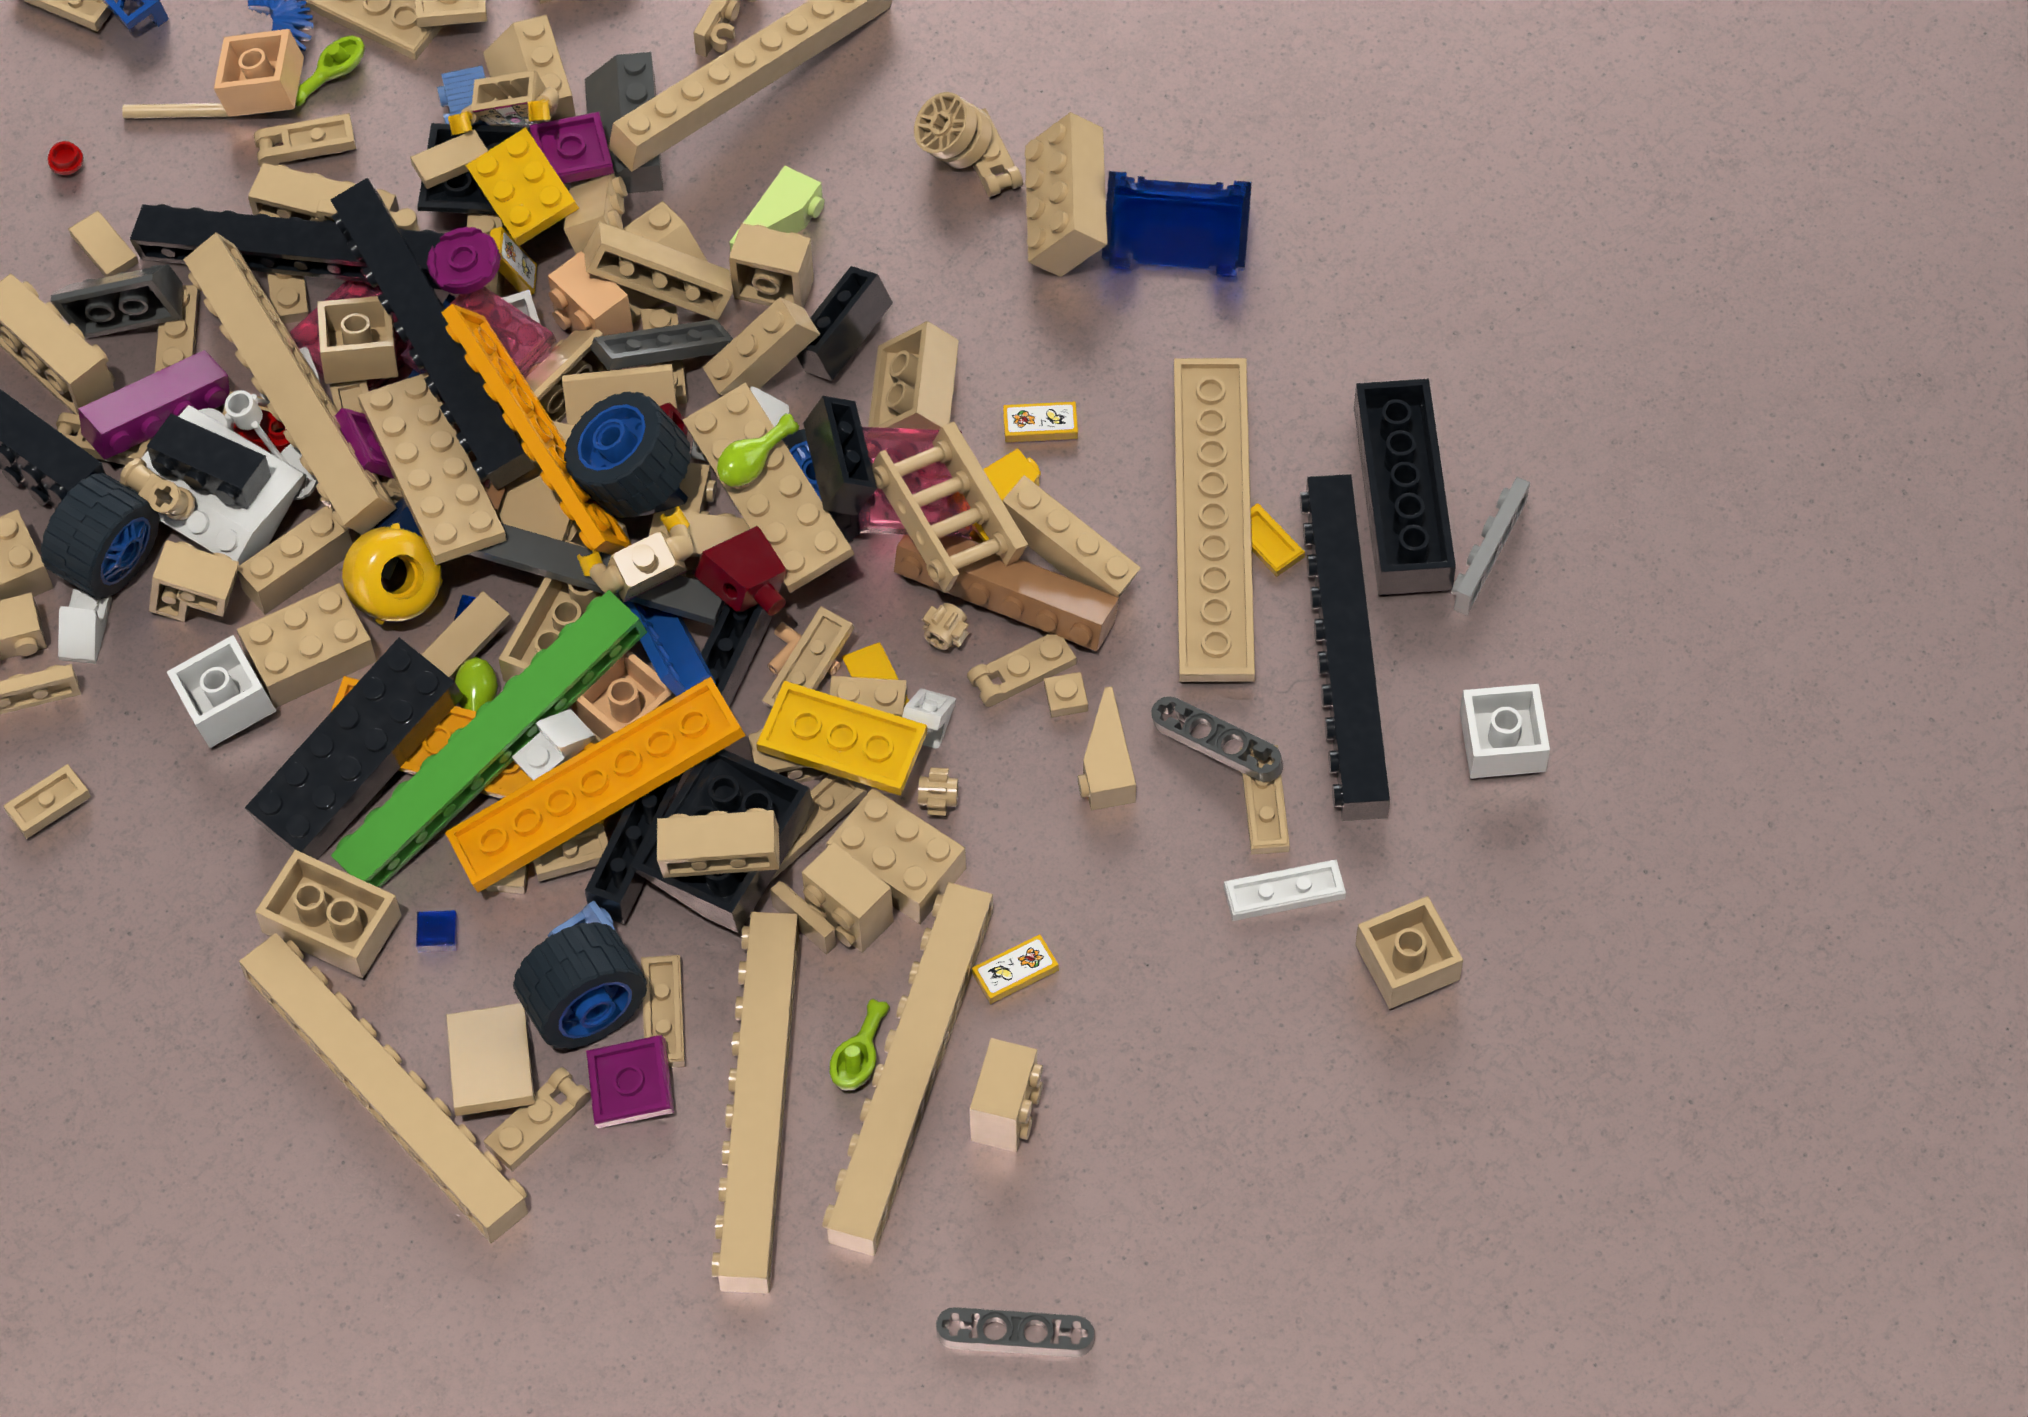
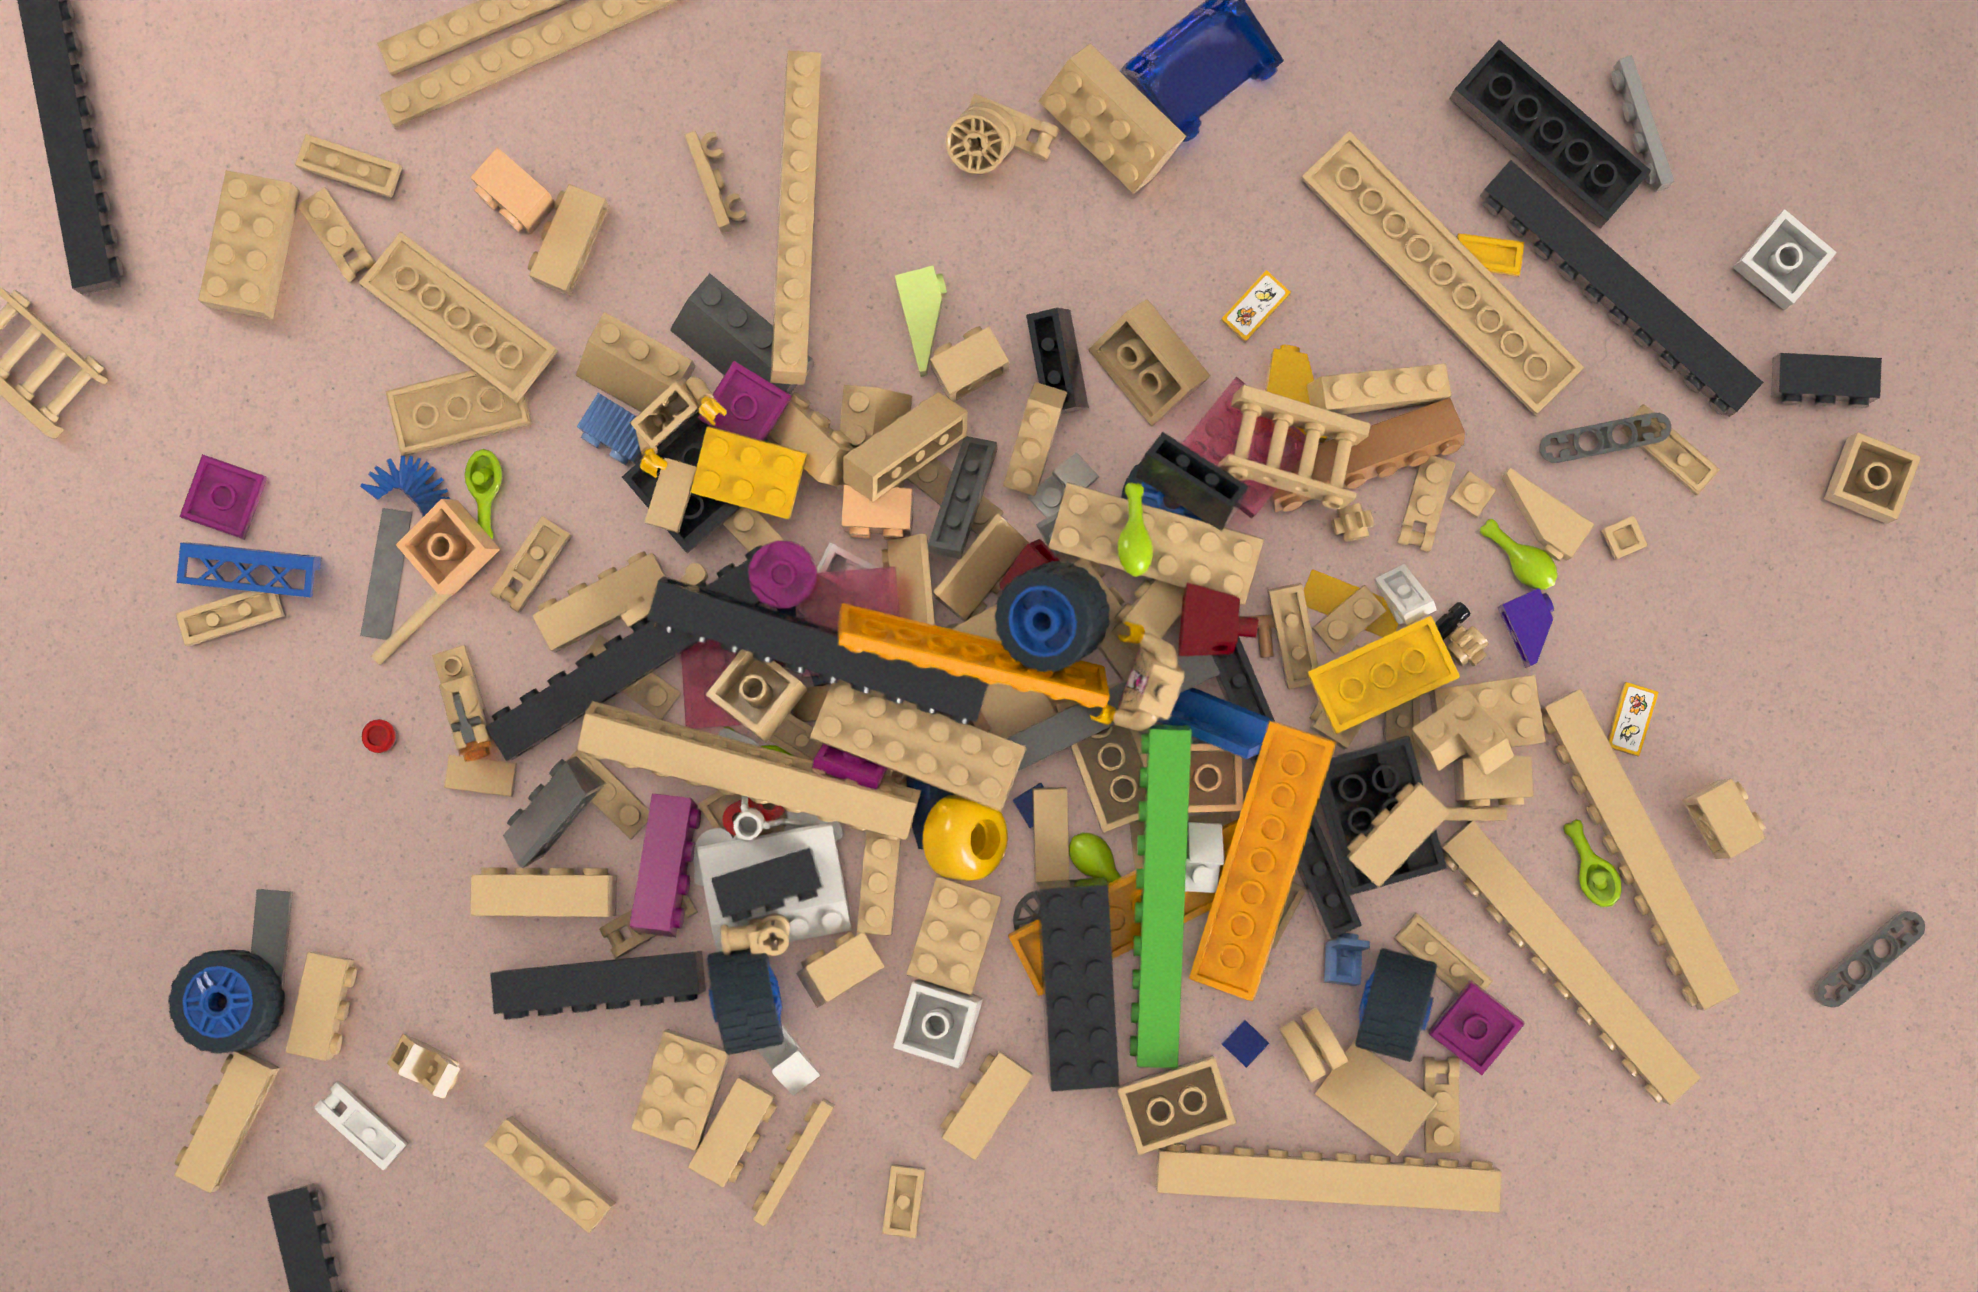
camera: 40 degrees left, 25 degrees up
tile [490,227,537,295] -> none
white tile [1224,859,1346,921] -> none
none -> flat silver sticker [360,508,412,640]
none -> tan plate [432,645,492,762]
none -> tan brick [940,1050,1033,1160]
none -> tan wheel [1279,1008,1348,1083]
none -> tan brick [1412,690,1514,775]
none -> black axle [1435,602,1471,640]
none -> lime piece [1480,519,1558,590]
none -> dark purple slope [1498,588,1554,668]
none -> tan plate [1601,516,1648,560]
none -> black brick [1771,353,1882,408]

